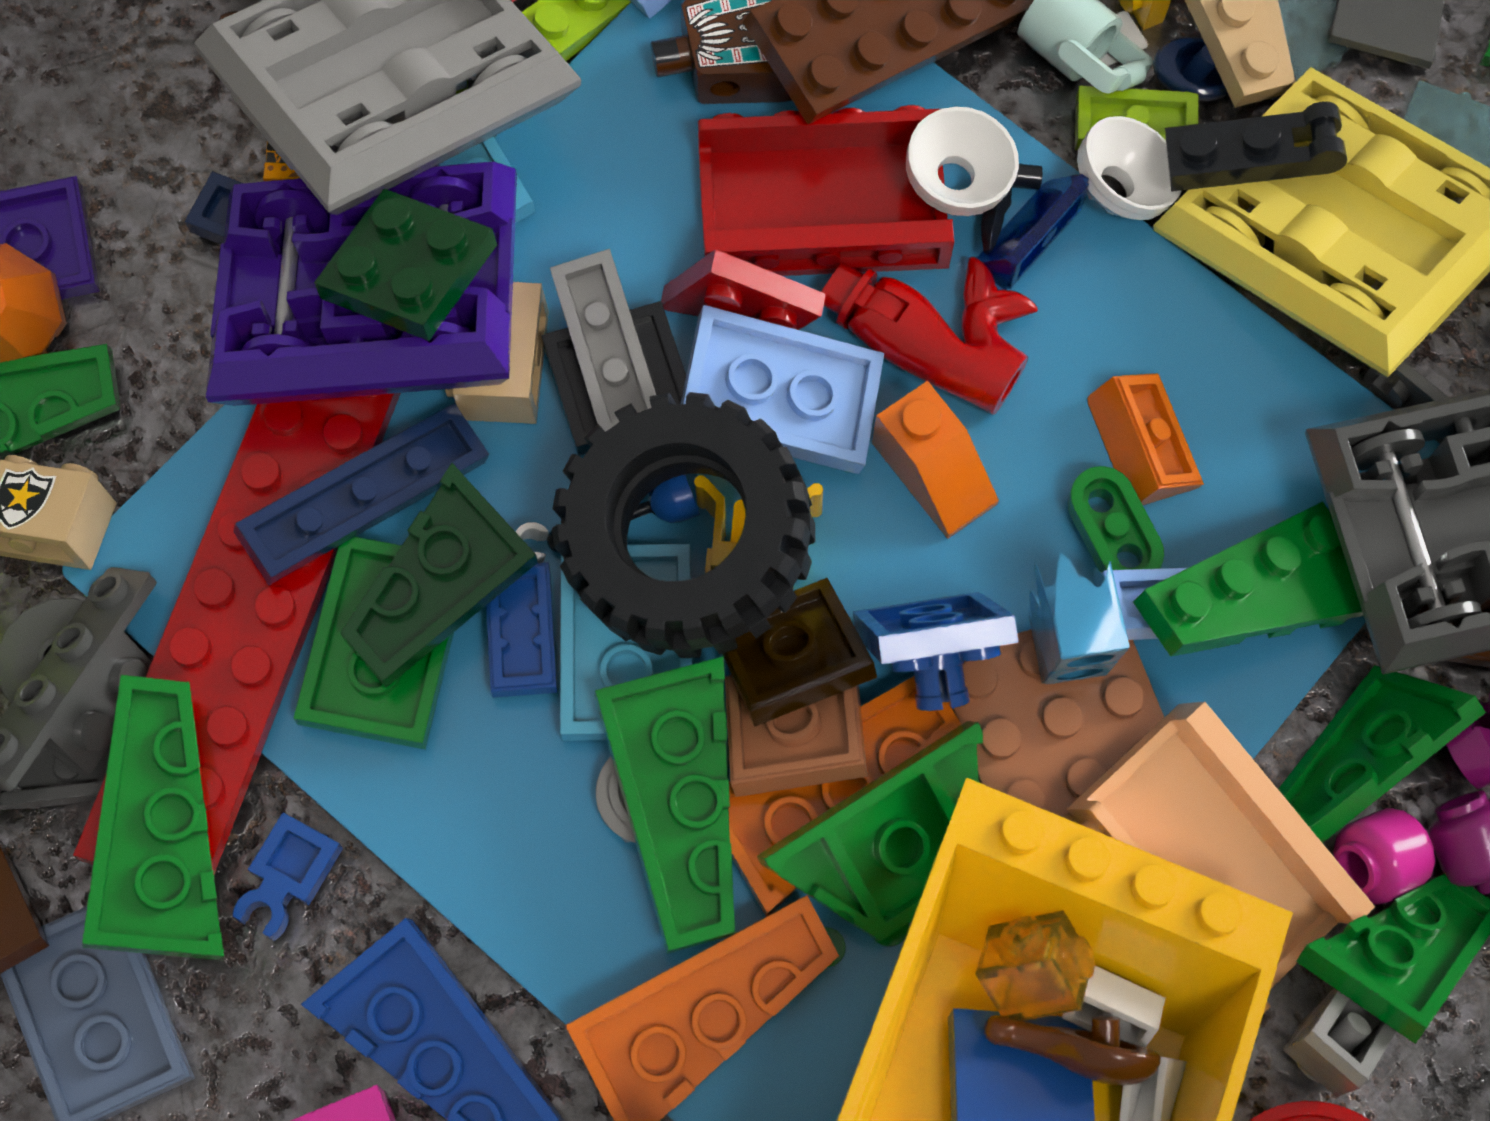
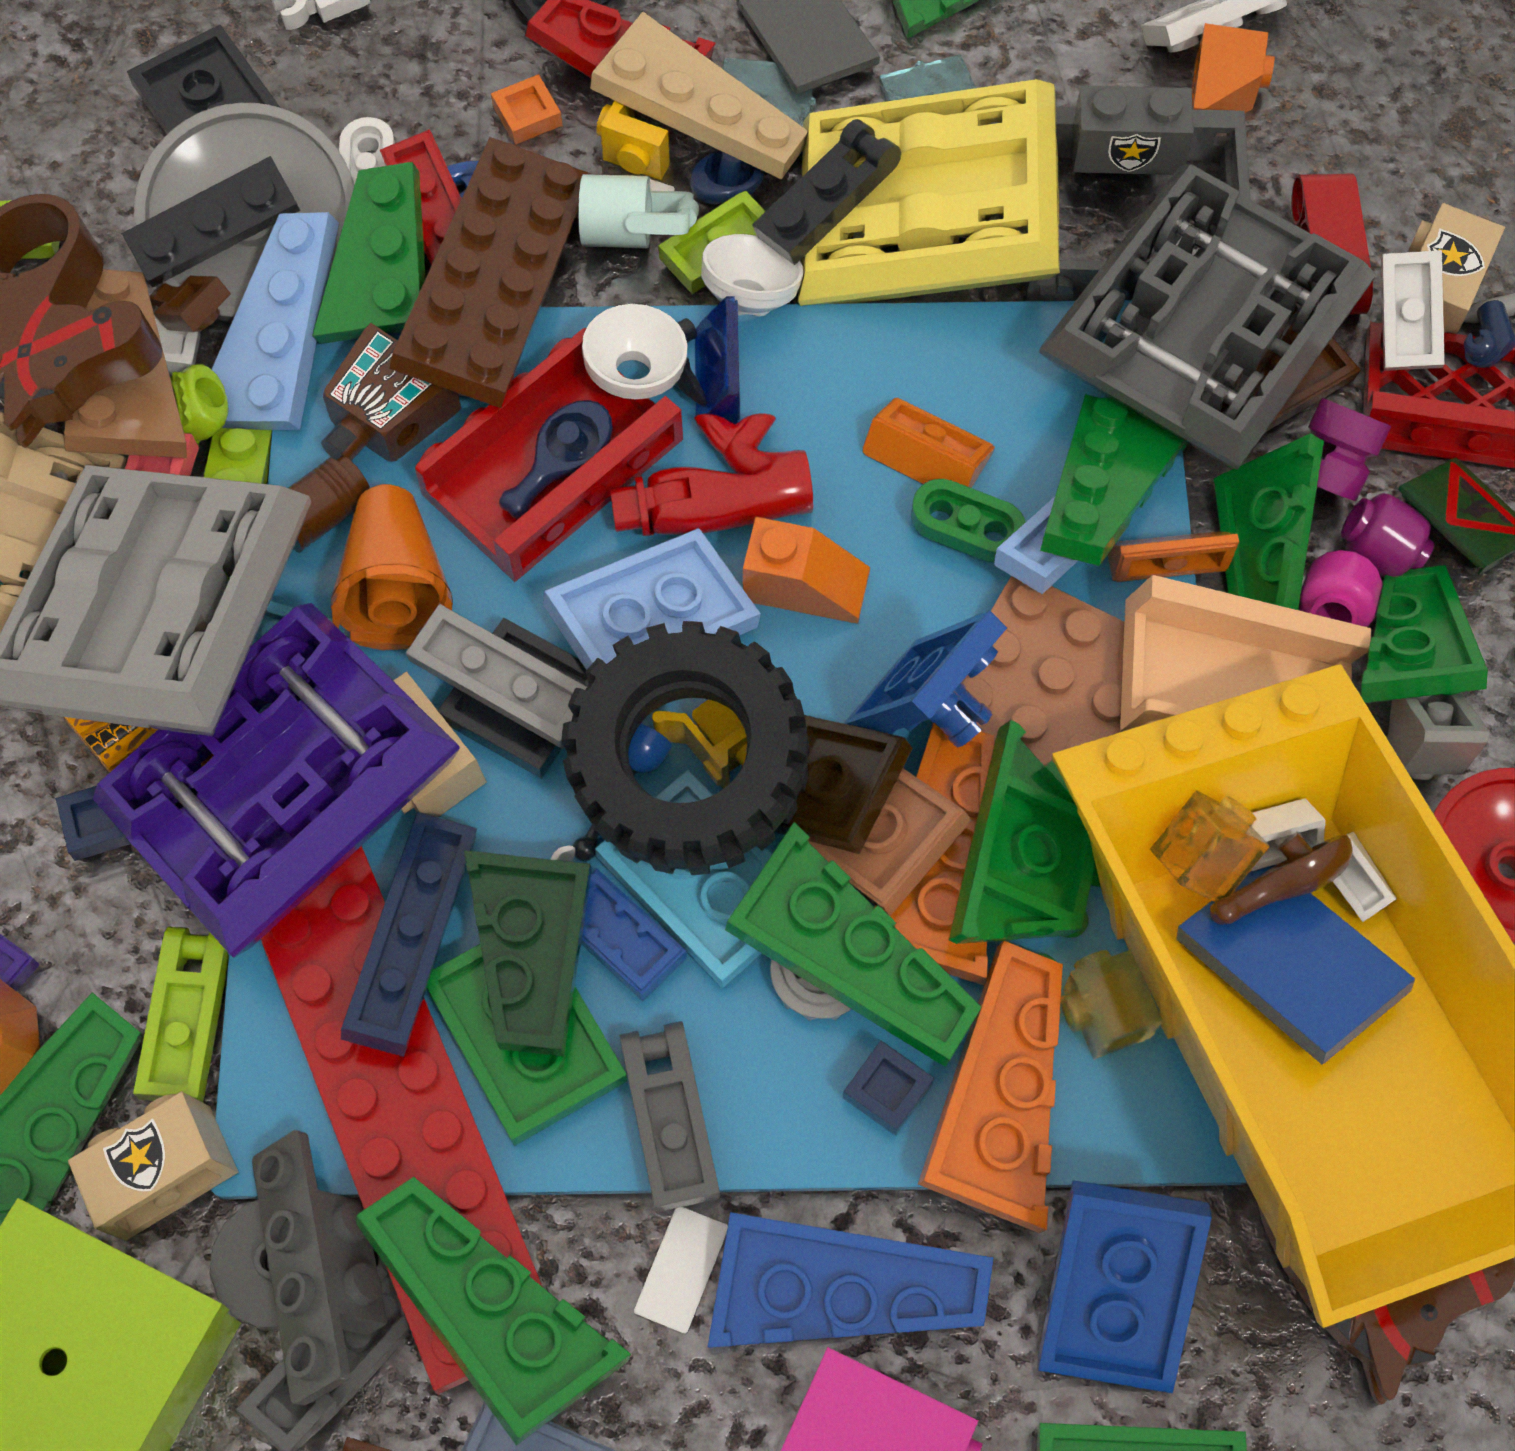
camera: 40 degrees left, 5 degrees down
blue plate [233,812,343,941] -> none
dark green plate [314,189,497,341] -> none
red wing [661,249,826,330] -> none
dark azure piece [1028,553,1130,684] -> none
none -> lime plate [133,926,229,1103]
none -> reddish brown head [288,456,370,553]
none -> orange cone [330,484,453,650]
none -> dark blue piece [499,400,613,519]
none -> dark grey plate [619,1021,720,1213]
none -> white sticker [634,1207,728,1334]
none -> dark blue plate [842,1041,934,1136]
none -> clear yellow brick [1060,950,1162,1059]
none -> orange slope [1108,531,1239,582]

